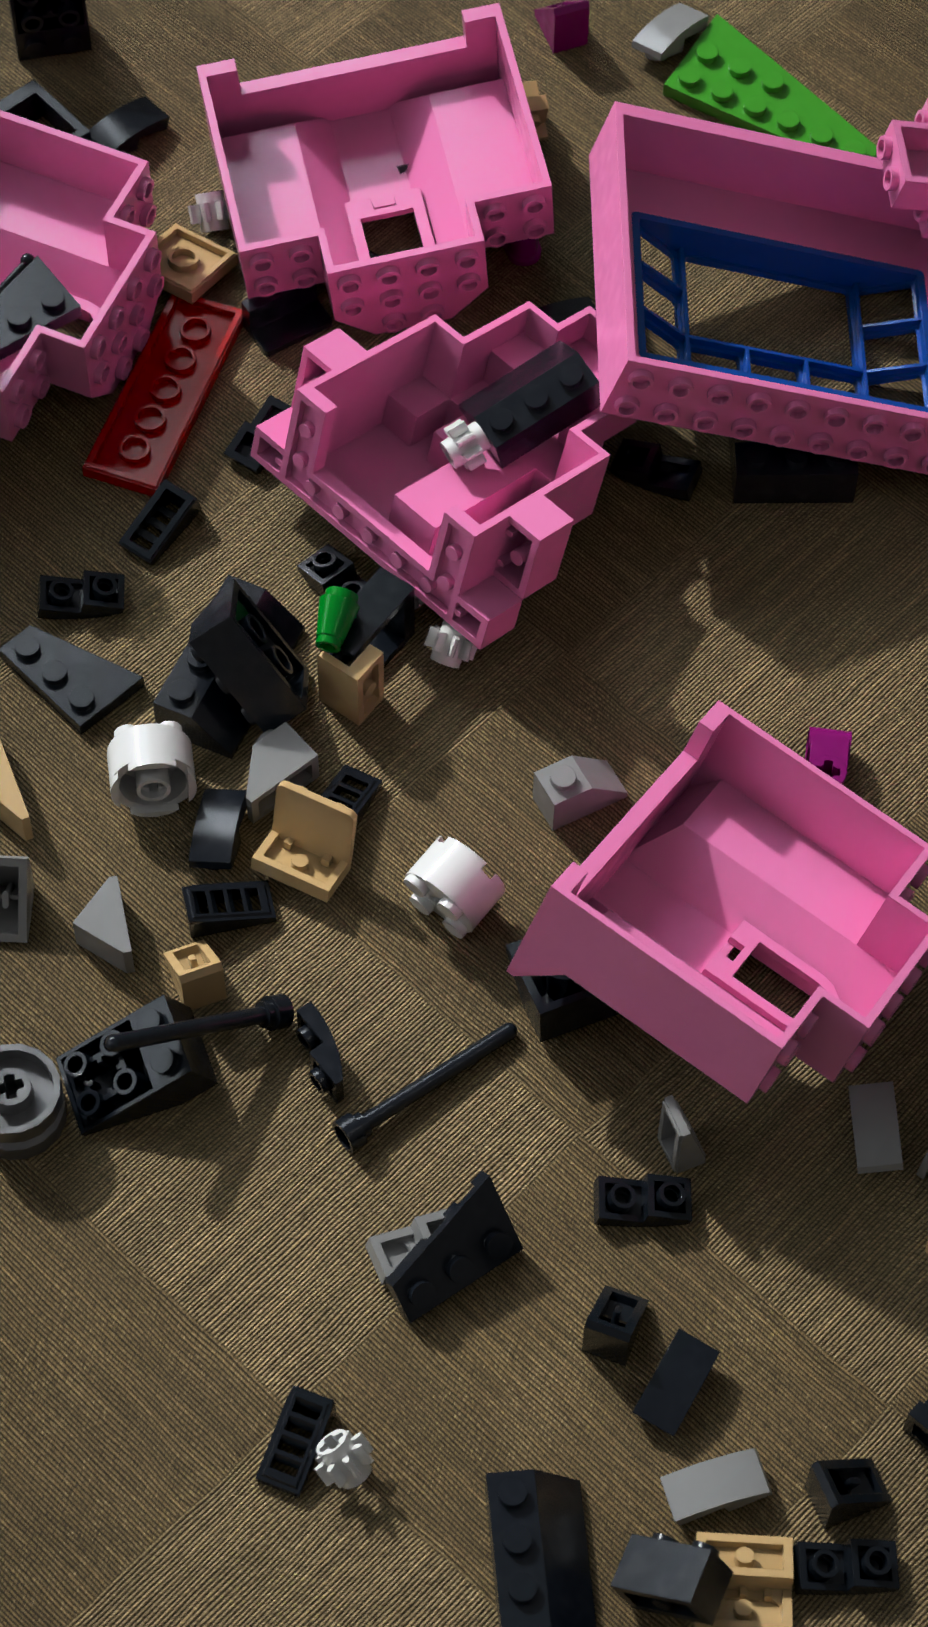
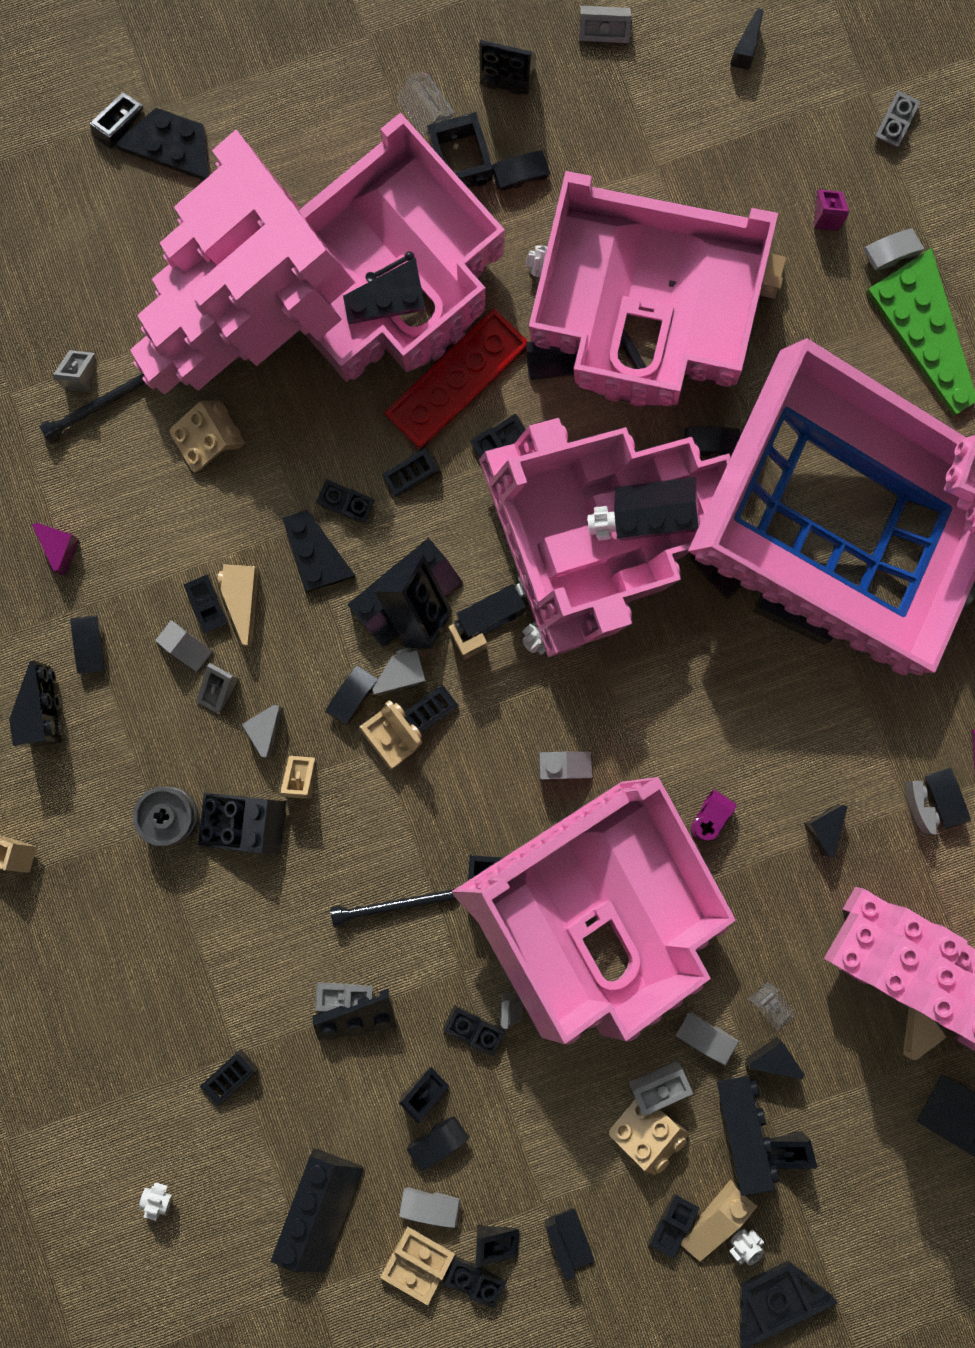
camera: 25 degrees right, 25 degrees up
black piece [105,993,294,1053] -> none
white brick [107,721,197,817] -> none
tan tile [157,223,238,304] -> none
black slope [182,880,277,938] -> none
black slope [295,1001,344,1103] -> none
black slope [297,544,367,596] -> none
white gear [314,1429,374,1489] -> none
green cone [315,586,360,653] -> none
white brick [404,836,506,939] -> none
black brick [610,1533,733,1625] -> none
light grey slope [848,1081,904,1174] -> none

